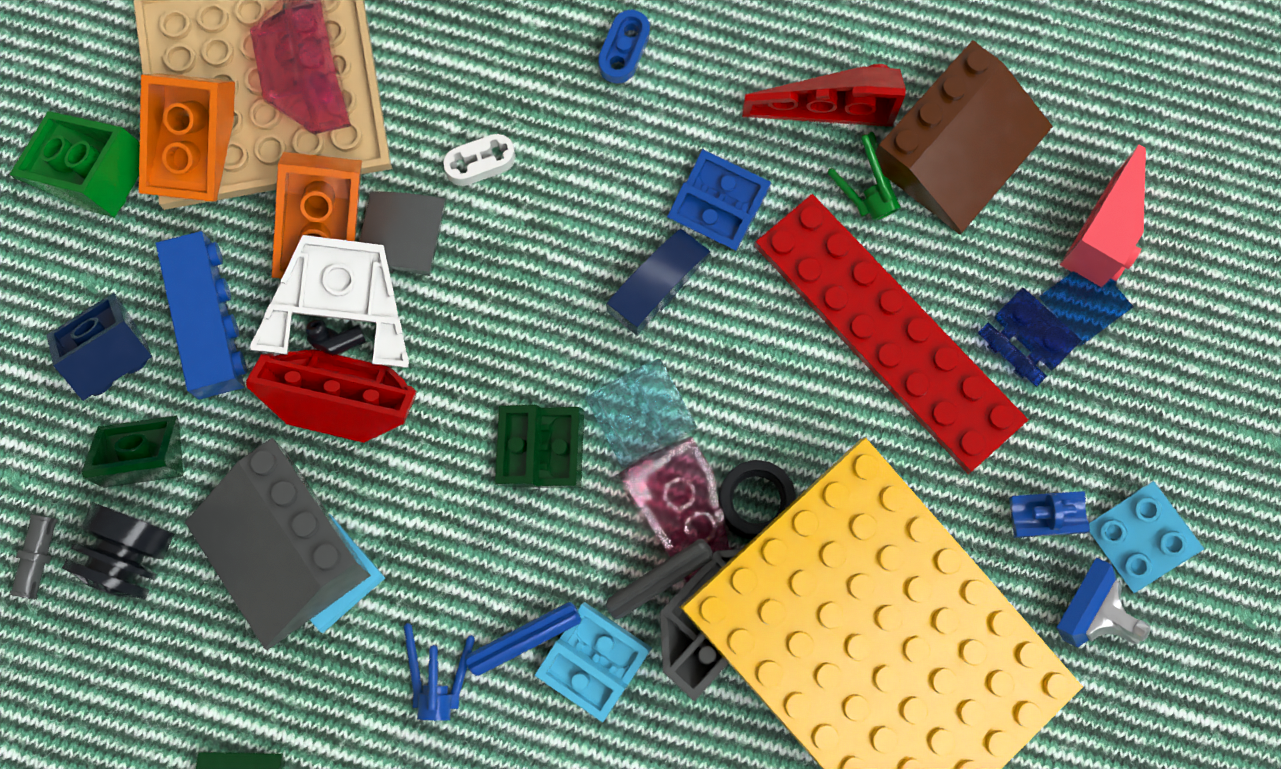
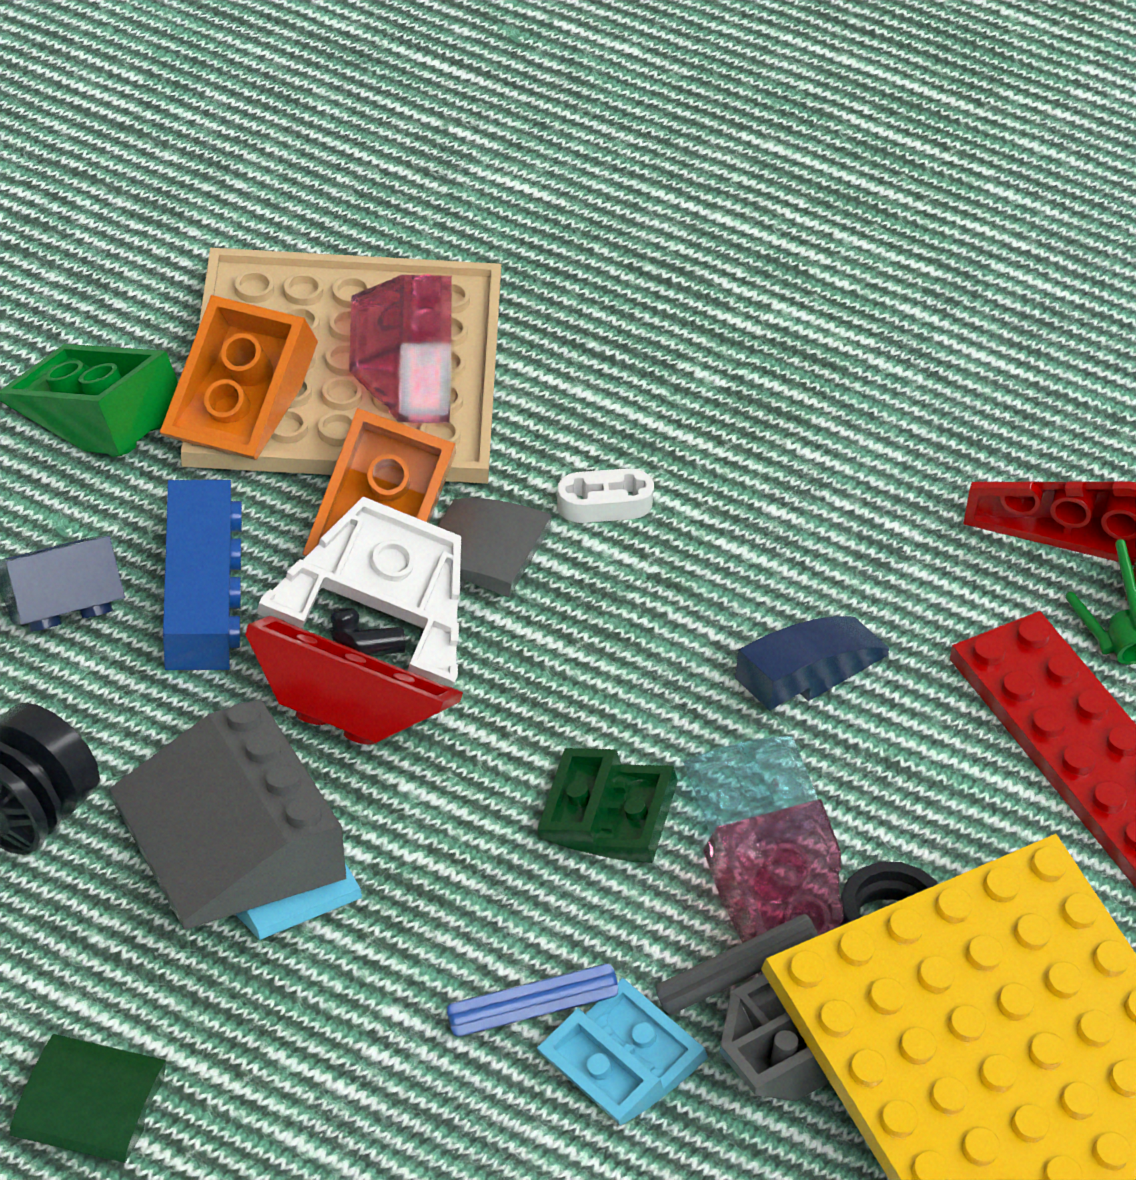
camera: 10 degrees right, 30 degrees down
dark green slope [81,415,184,488] -> none
blue plant [404,623,475,721] -> none
blue plate [598,10,650,83] -> none
blue slope [667,149,772,251] -> none

